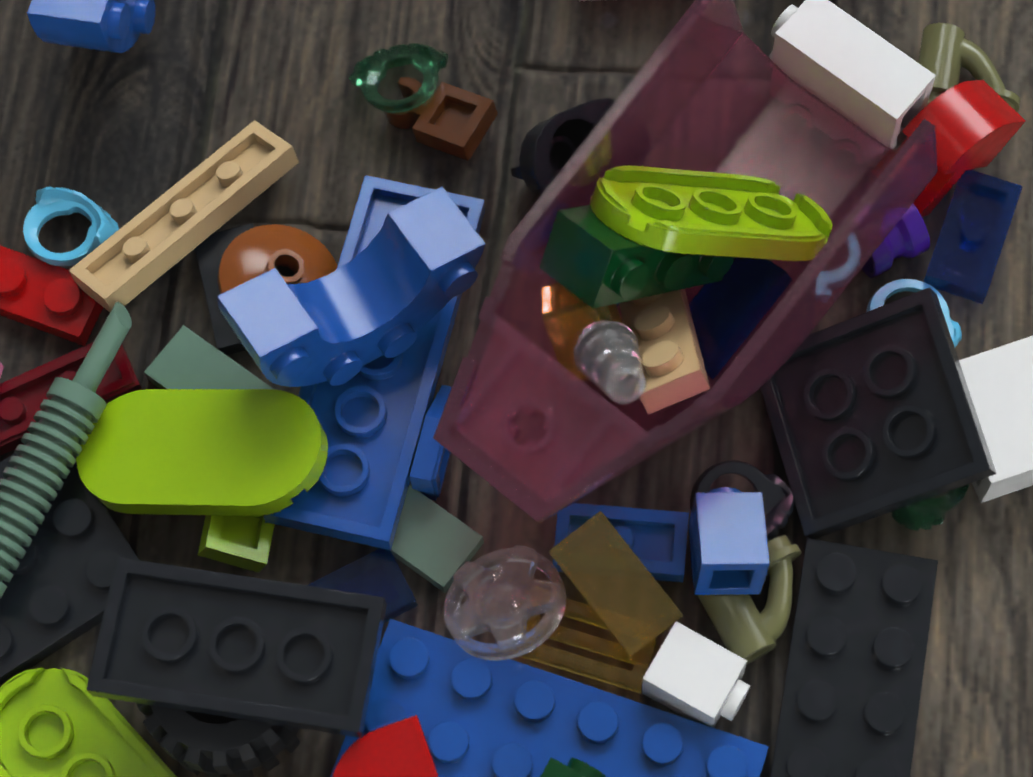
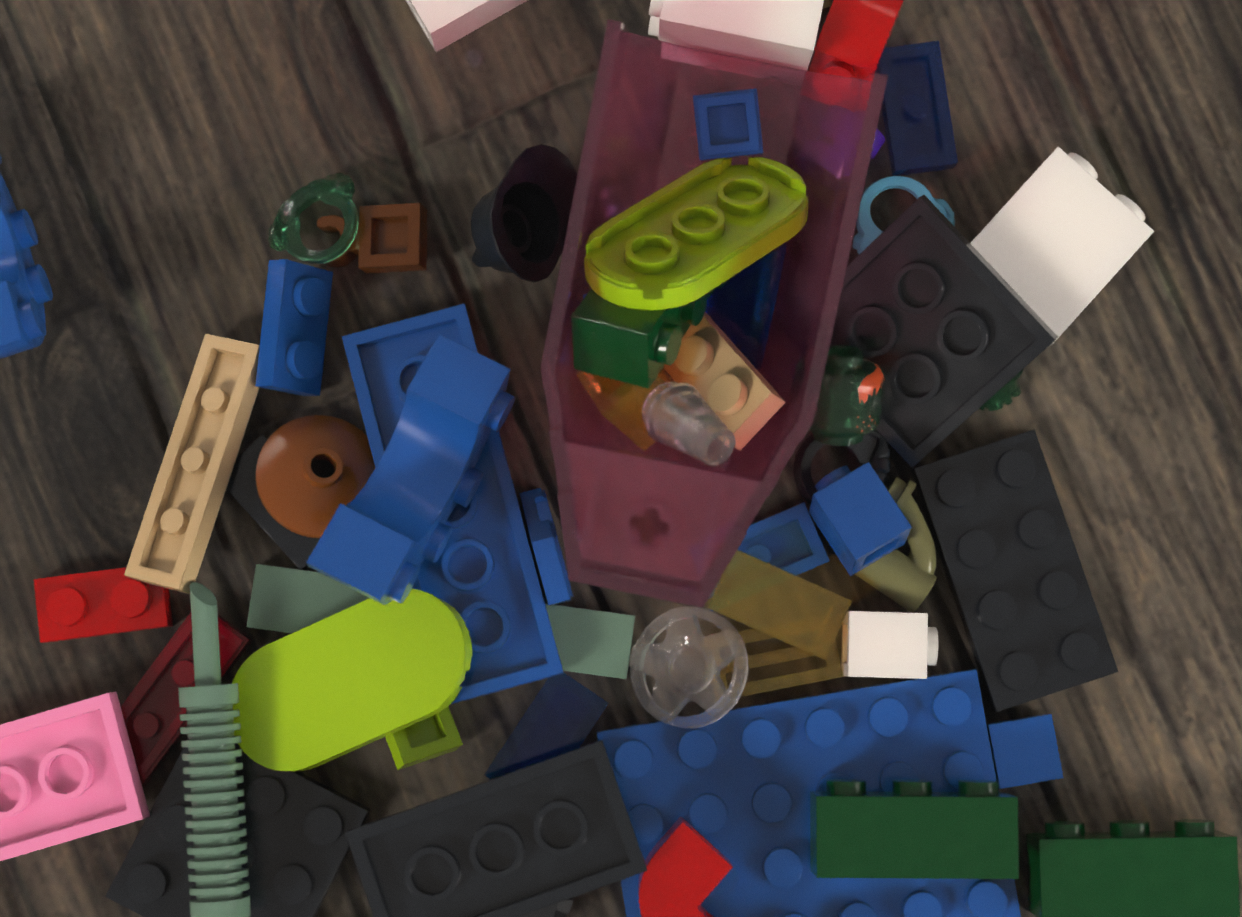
camera: 35 degrees left, 15 degrees up
medium azure piece [23,186,120,267] -> none
none -> blue plate [255,259,333,396]
none -> blue tile [693,88,764,161]
none -> clear green head [797,345,884,446]

